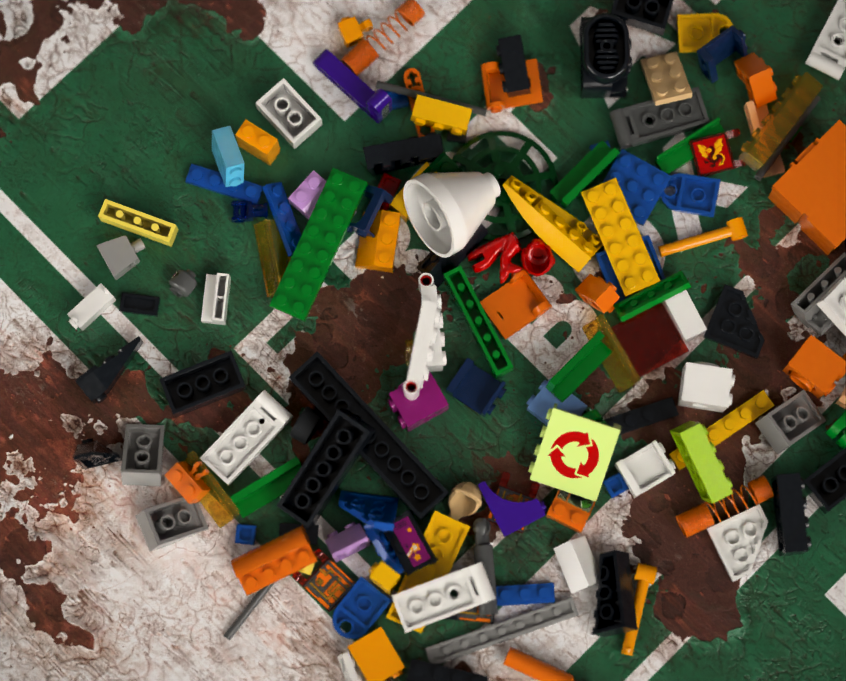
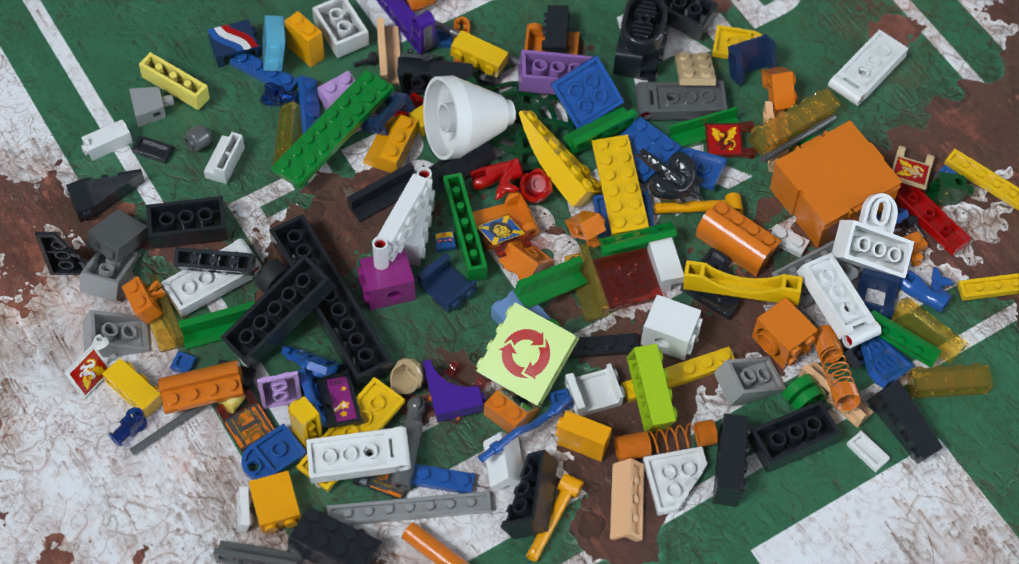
camera: 10 degrees right, 20 degrees down
none -> flag [64,334,122,398]
none -> dark grey brick [87,209,148,263]
none -> yellow brick [102,358,163,418]
none -> clear blue connector [108,407,147,447]
none -> black brick [173,247,256,276]
none -> panel [207,19,261,68]
none -> black panel [347,162,415,222]
none -> black hand [353,52,378,67]
none -> light nougat panel [377,18,400,85]
none -> black door [400,49,441,61]
none -> blue tile [434,230,456,252]
none -> flag [476,214,533,258]
none -> blue bar [478,395,573,463]
none -> orange slope [498,239,554,280]
none -> medium lavender brick [518,50,592,94]
none -> blue plate [550,55,624,129]
none -> light orange brick [555,410,612,462]
none -> light nougat panel [610,458,644,542]
none -> black hair [635,148,704,204]
none -> yellow arch [683,260,803,306]
none -> orange brick [695,200,782,277]
none -> white plate [771,224,810,258]

